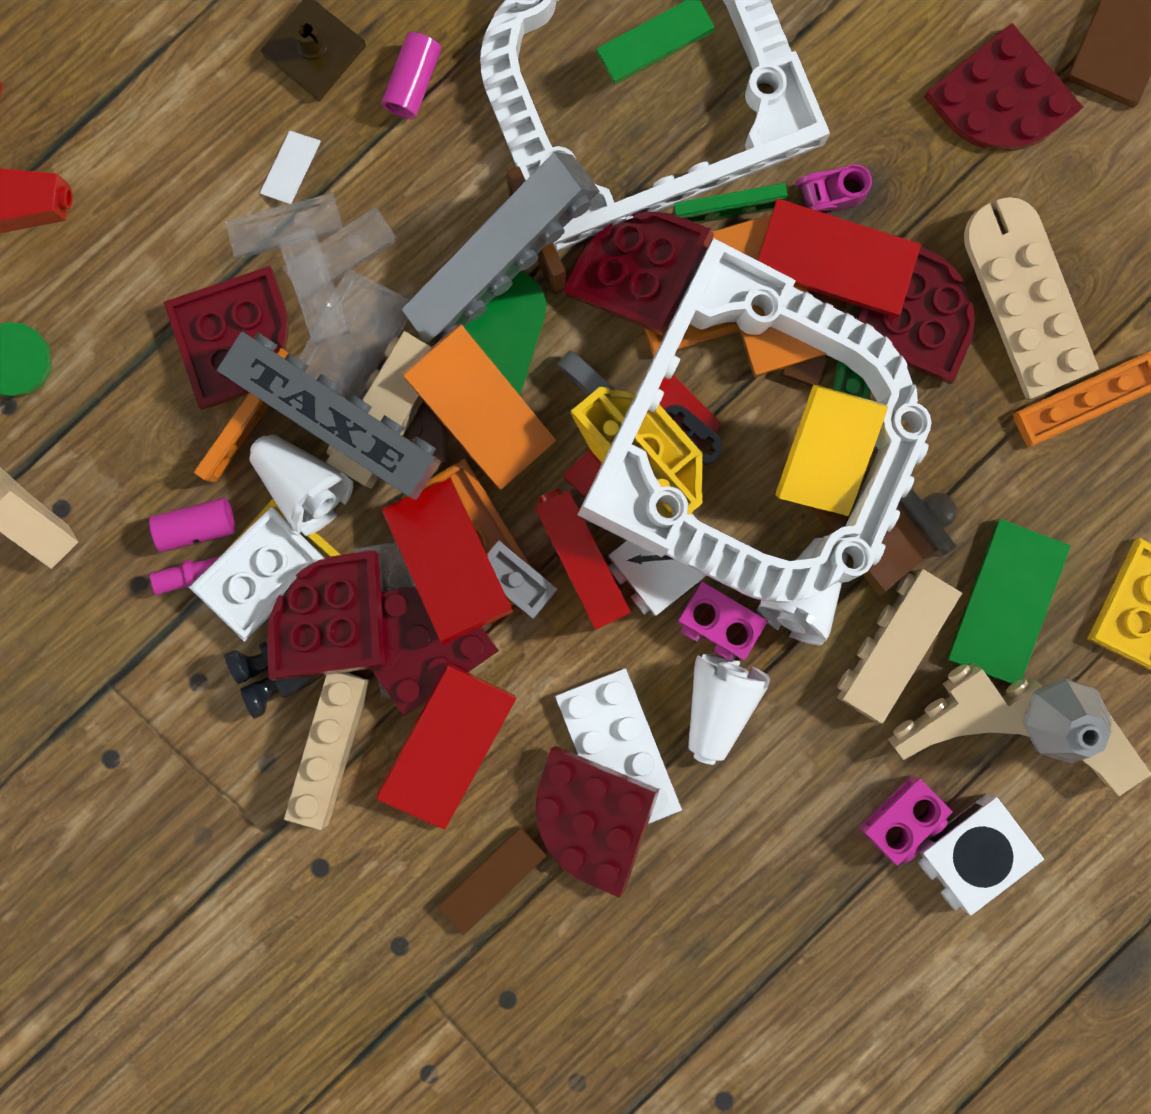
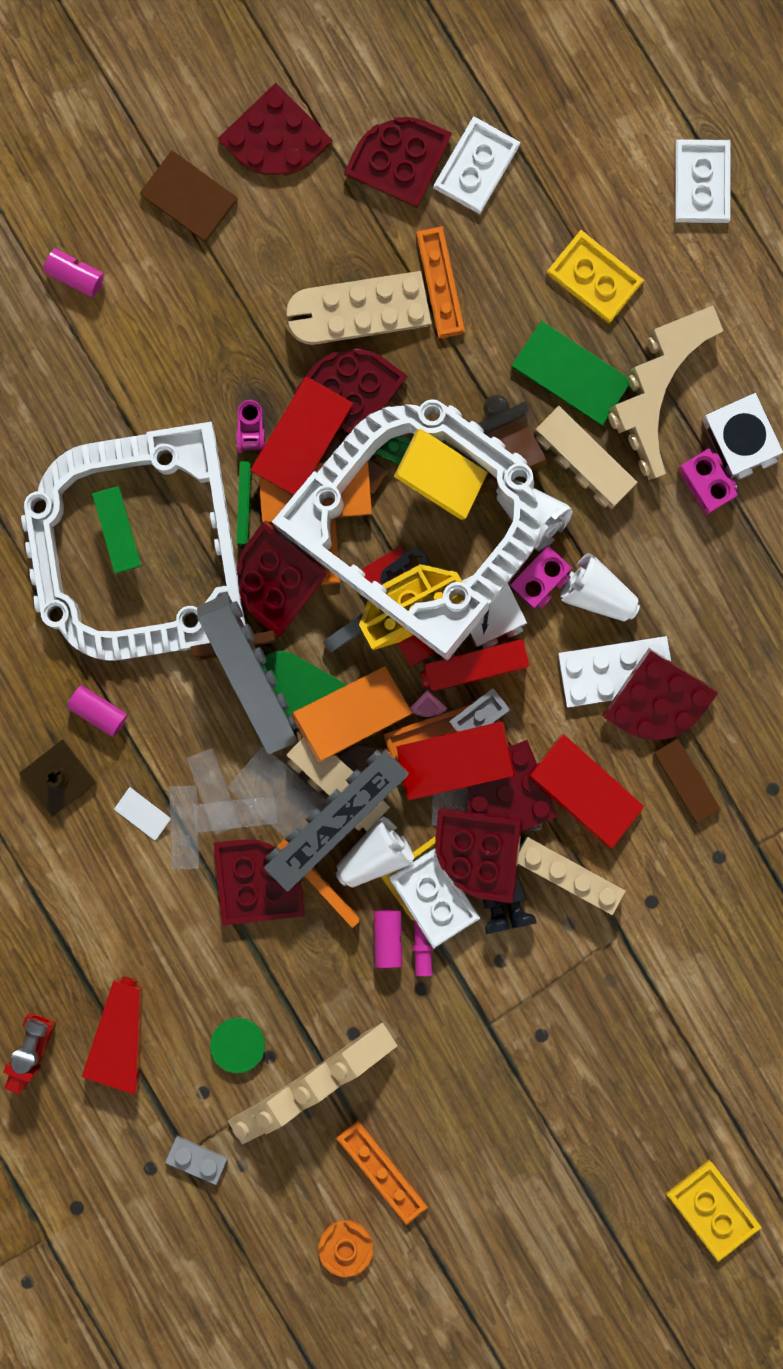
camera: 75 degrees left, 0 degrees up
dark red plate [924,23,1084,151] -> none
light grey cone [1022,678,1112,763] -> none
none -> bright pink tile [410,690,448,717]

